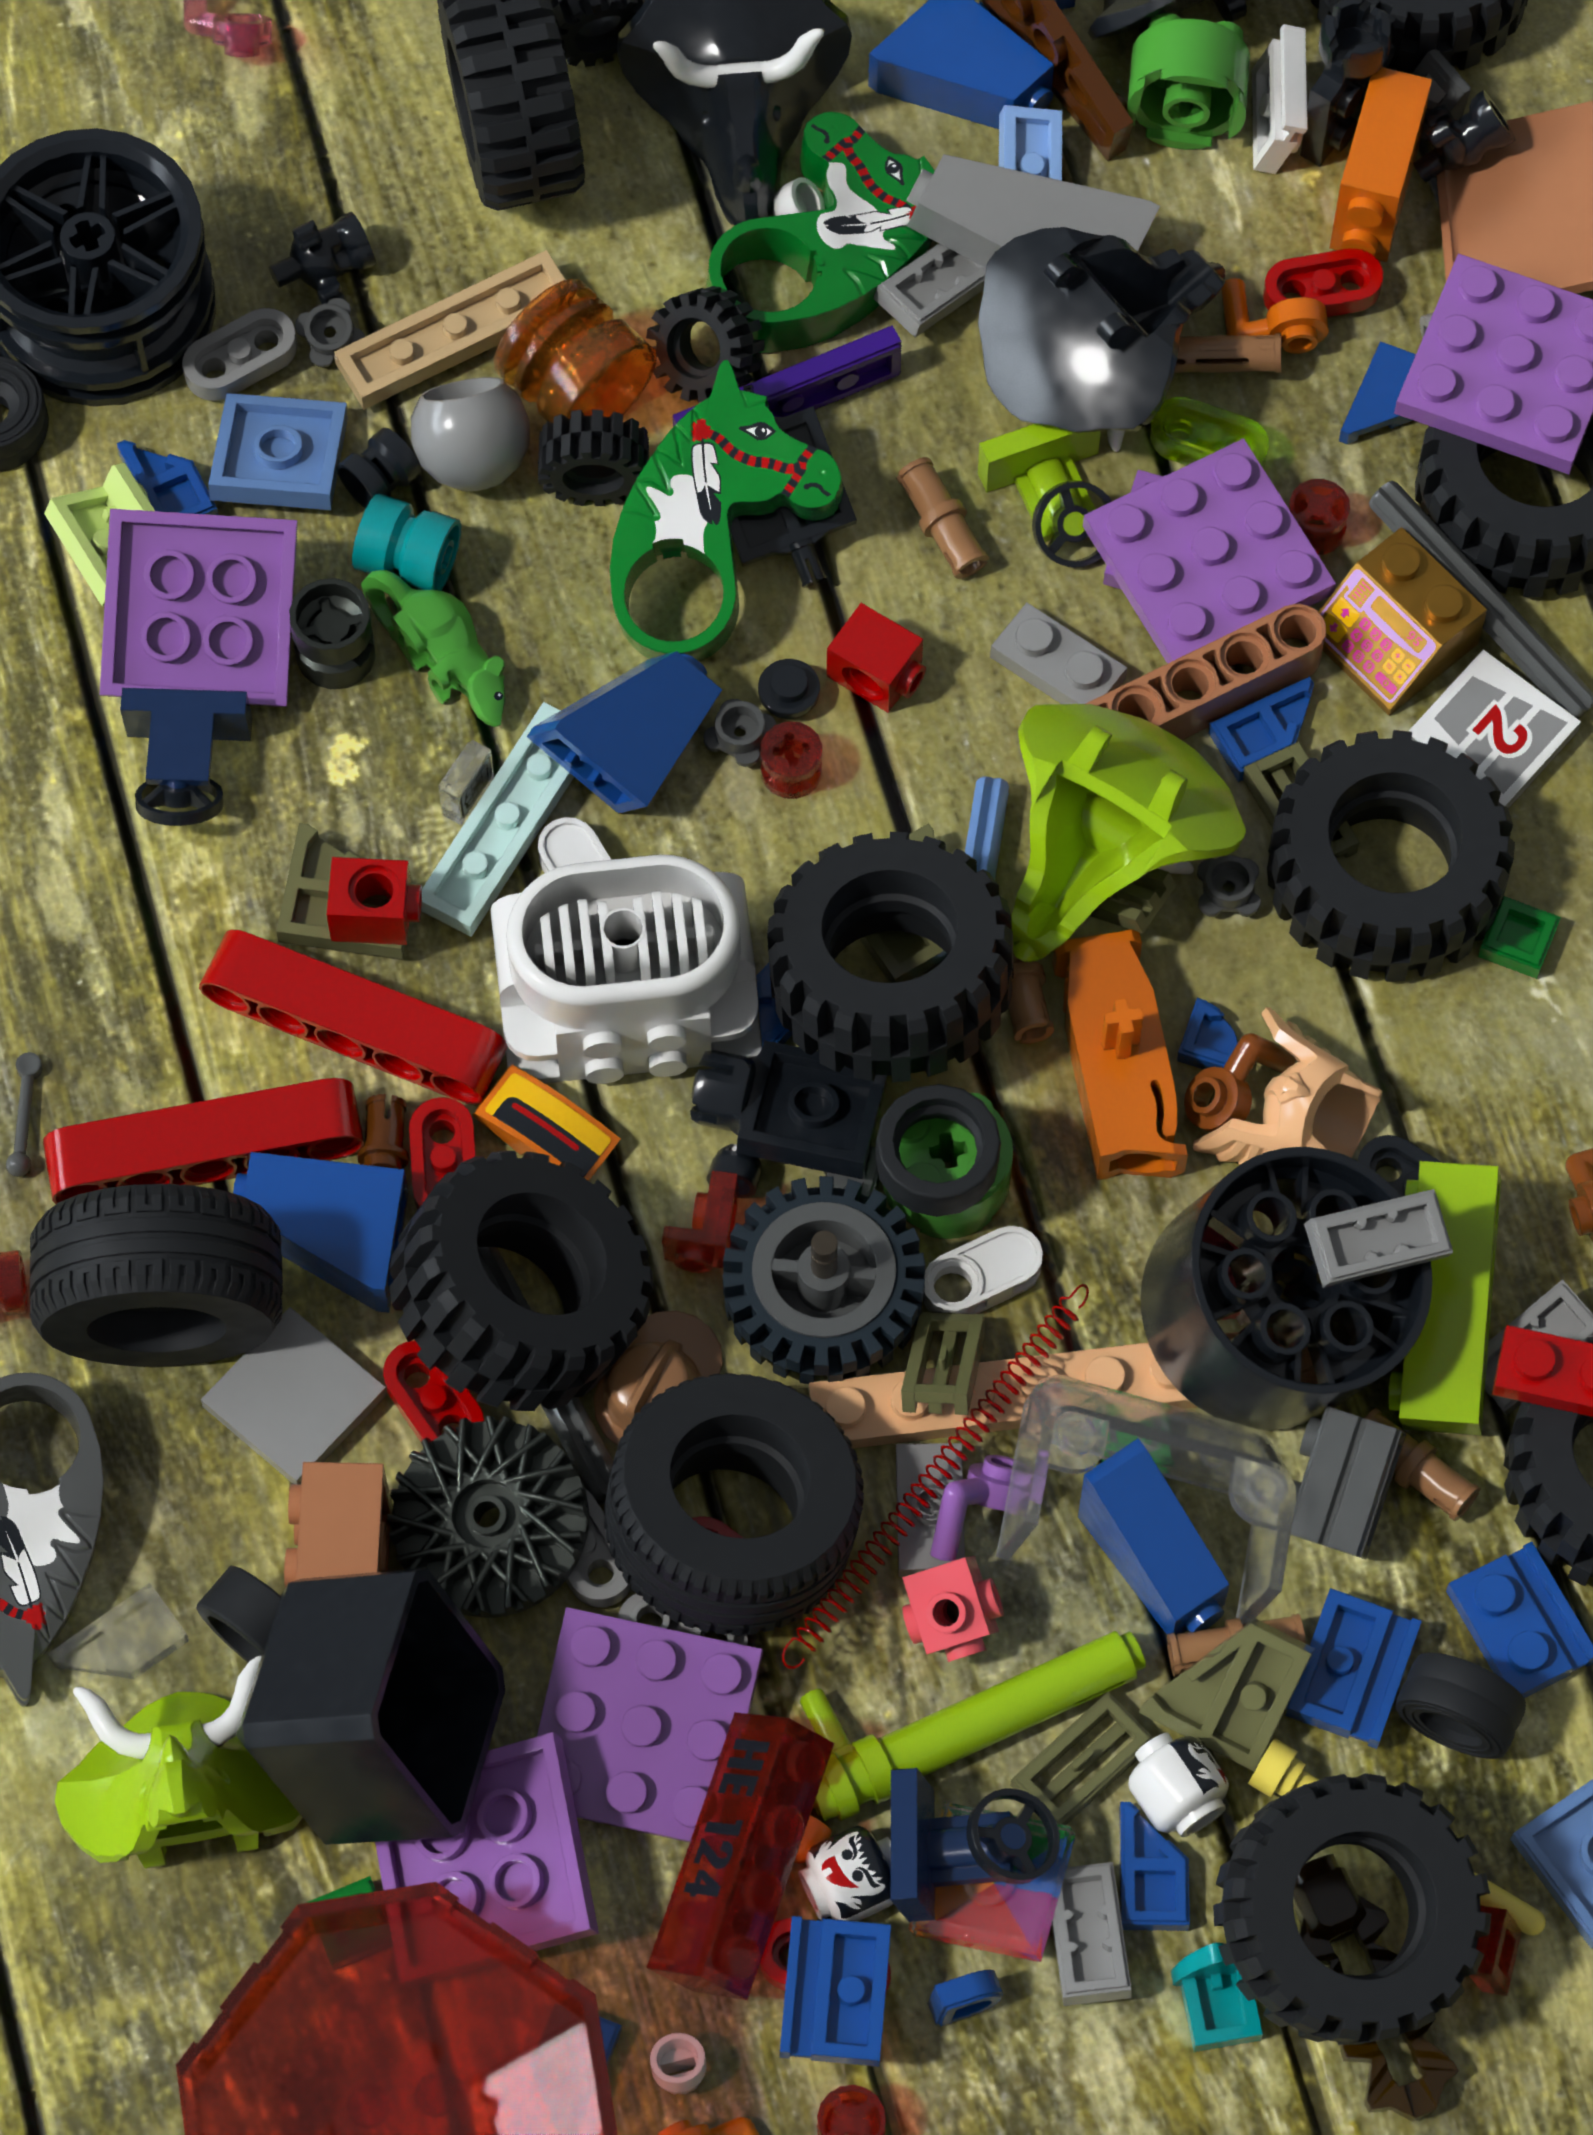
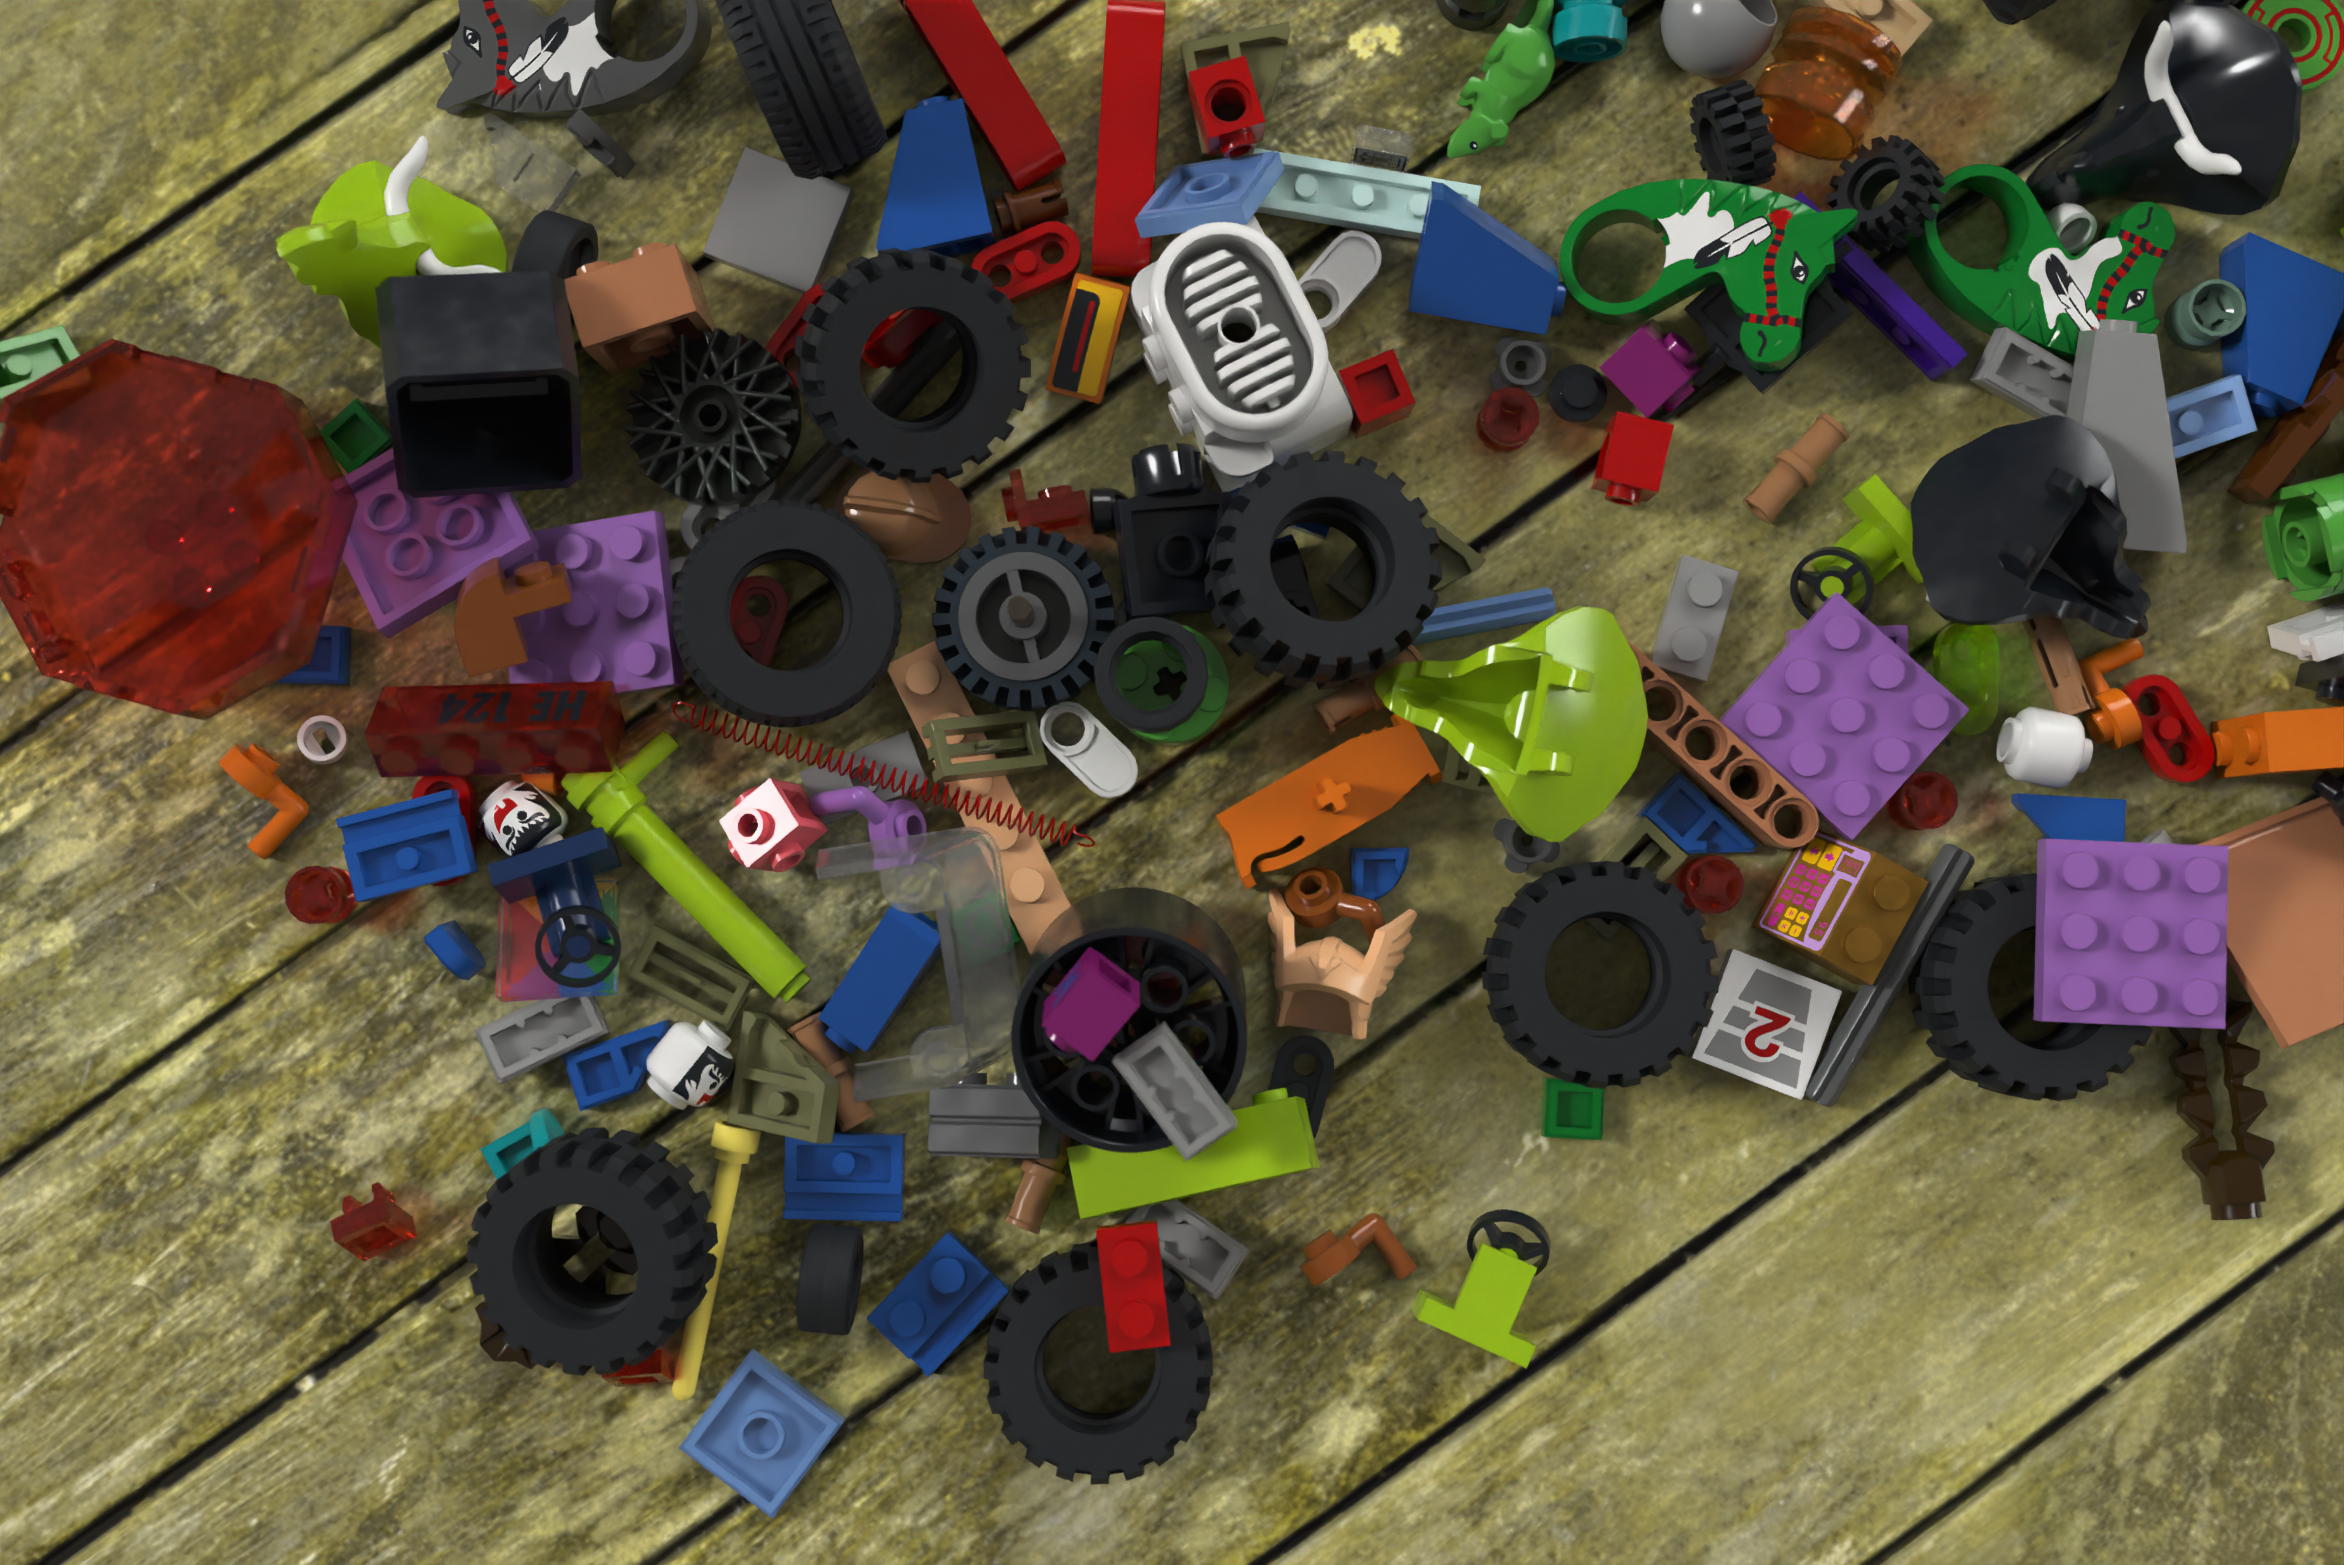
camera: 70 degrees right, 20 degrees up
none -> dark orange brick [454,556,572,678]
none -> dark grey tile [566,109,636,179]
none -> magenta brick [1042,947,1140,1062]
none -> medium blue tile [1135,151,1284,238]
none -> red brick [1337,349,1416,439]
none -> magenta brick [1599,319,1700,418]
none -> clear red wheel [1676,856,1744,914]
none -> white head [1996,707,2093,789]
none -> sand green wheel [2164,279,2246,350]

